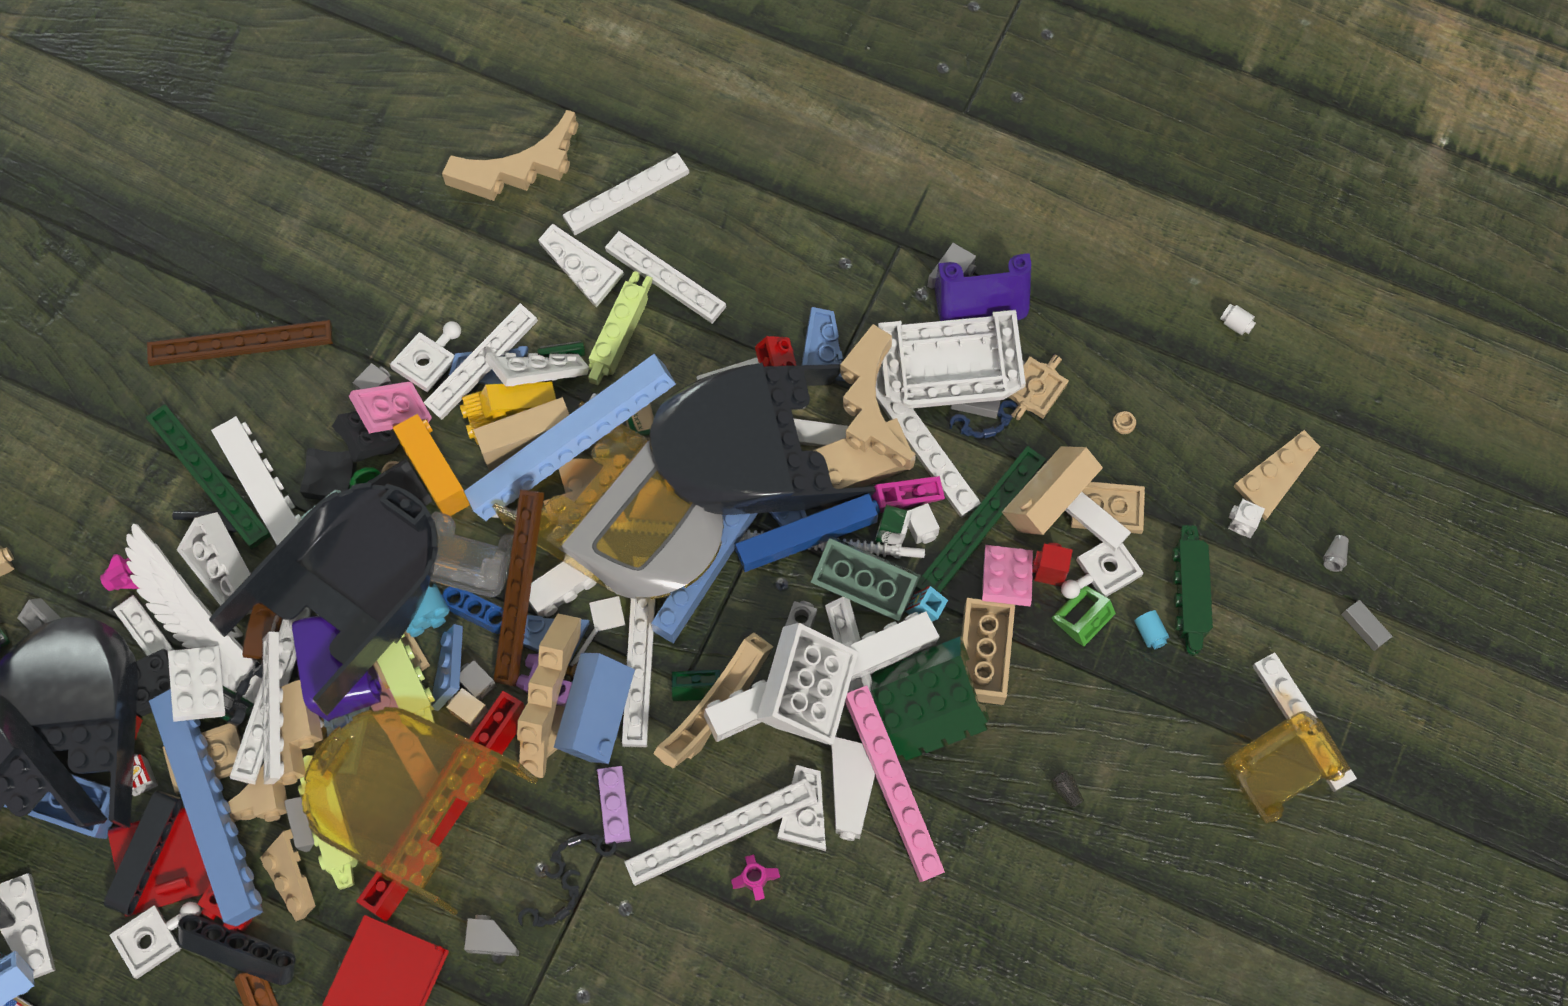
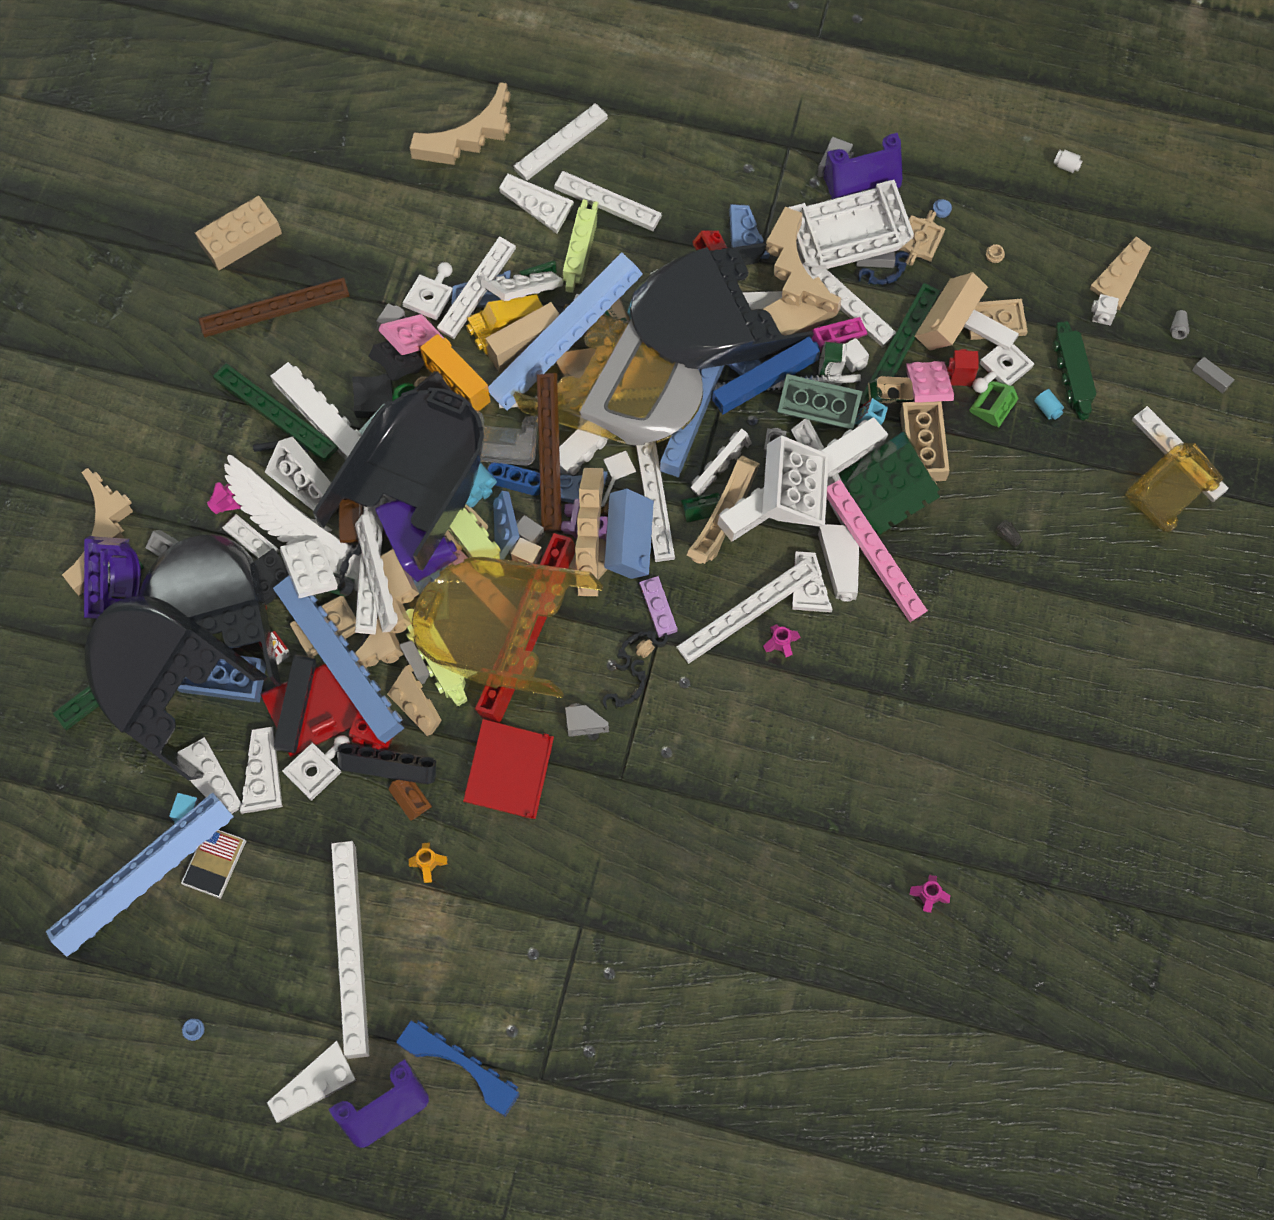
camera: 10 degrees left, 0 degrees up
none -> tan brick [195,196,282,271]
none -> white wing [240,727,283,814]
none -> tan plate [636,640,655,658]
none -> white wing [691,429,752,496]
none -> tan piece [868,376,913,404]
none -> medium blue plate [933,199,952,218]

